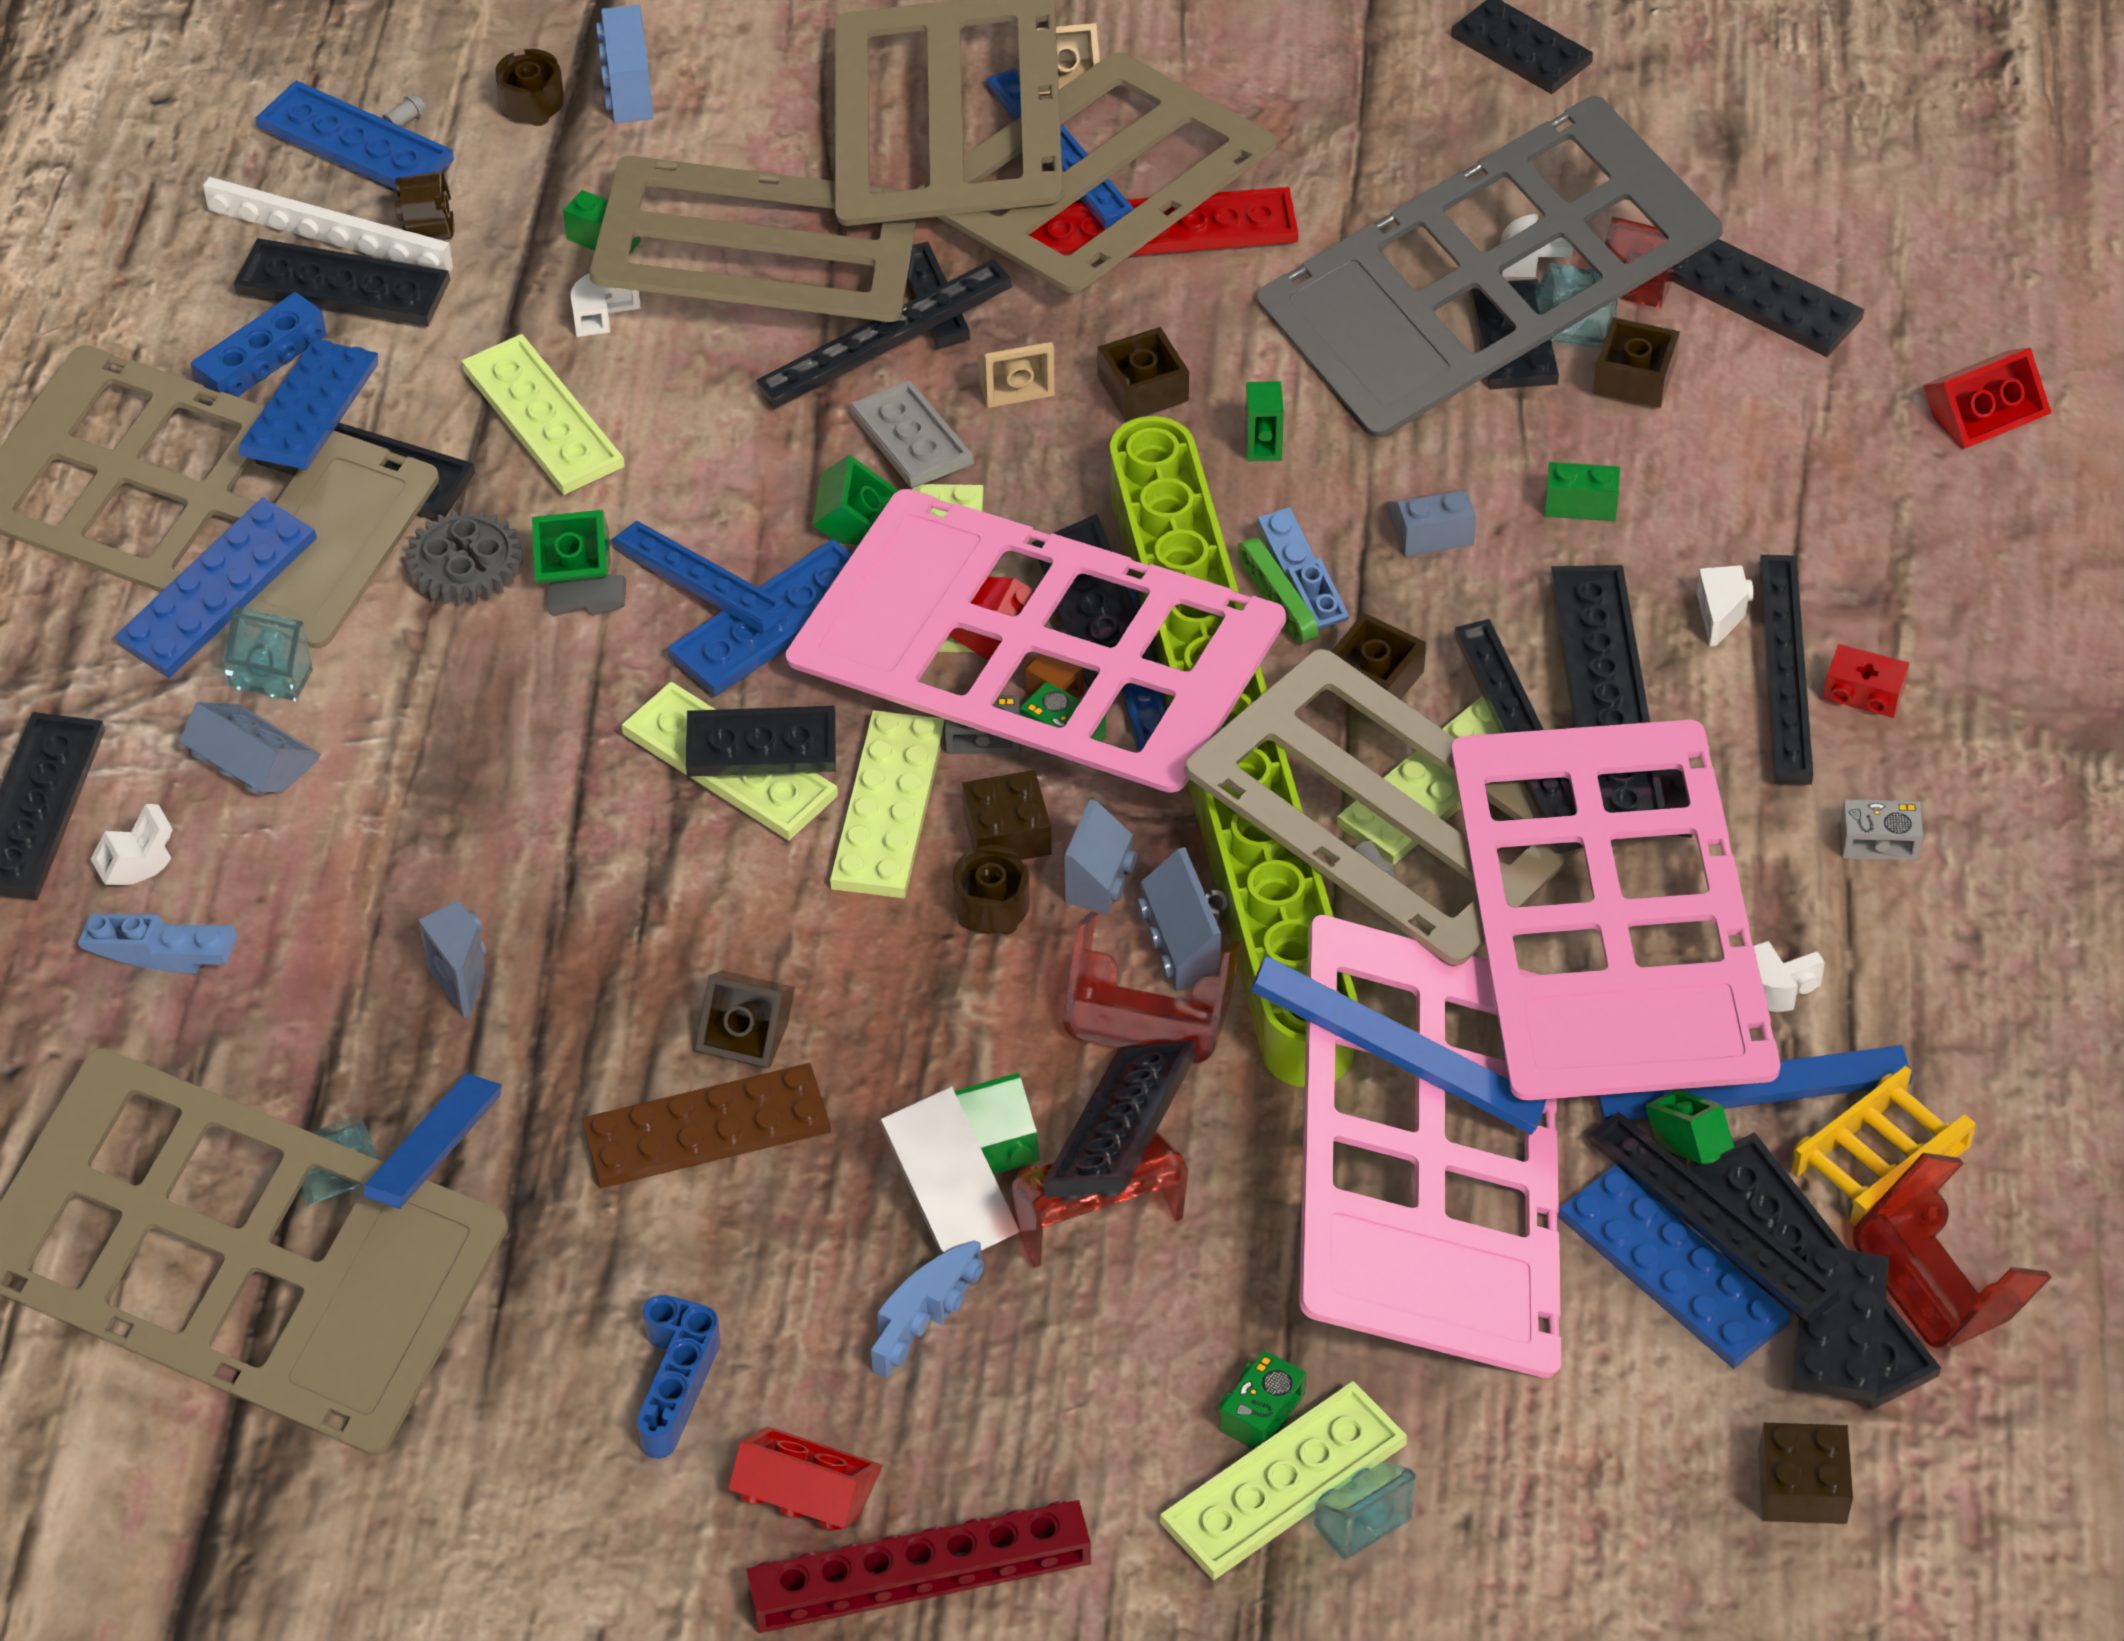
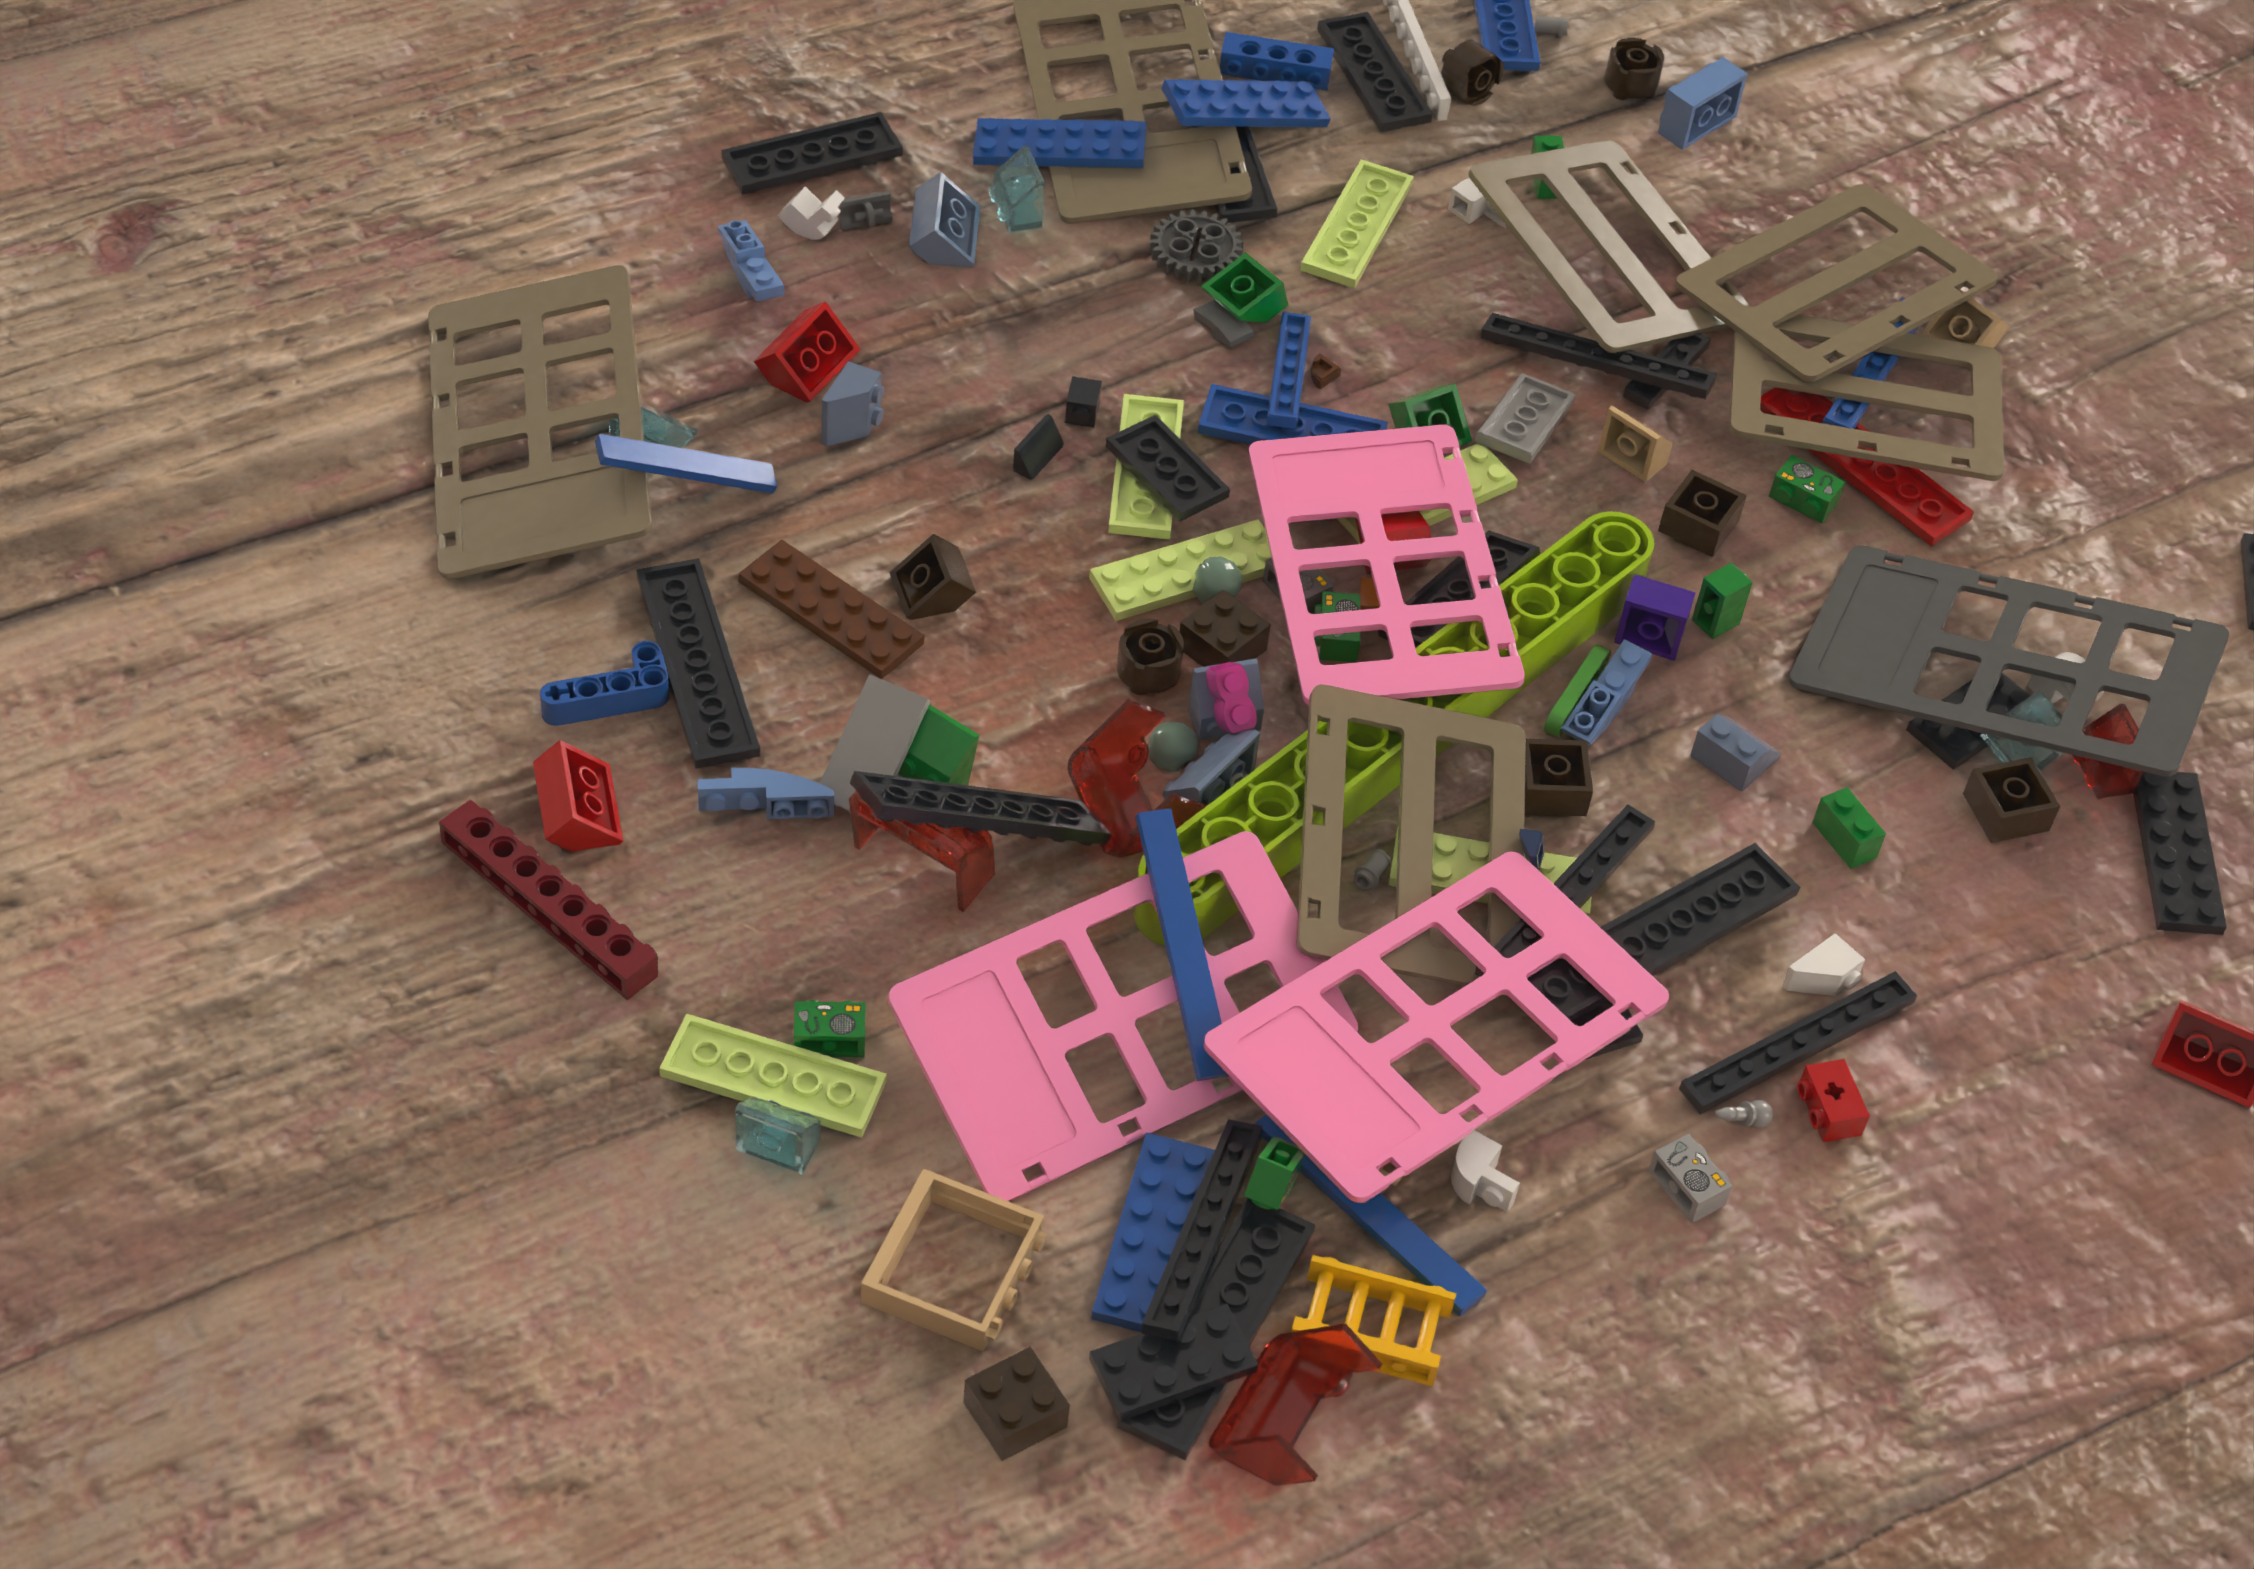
camera: 50 degrees right, 0 degrees up
none -> black plate [636,558,760,769]
none -> red slope [753,301,860,402]
none -> dark grey hips [838,191,893,230]
none -> tan window [861,1168,1047,1352]
none -> black slope [1013,414,1064,480]
none -> black brick [1065,376,1102,428]
none -> sand green hair [1146,721,1199,771]
none -> sand green hair [1193,556,1242,604]
none -> dark pink brick [1206,662,1256,733]
none -> reddish brown tile [1311,353,1341,389]
none -> dark blue slope [1519,829,1544,871]
none -> dark purple slope [1614,574,1696,661]
none -> light grey bar [1715,1100,1773,1128]
none -> green brick [1769,455,1845,523]

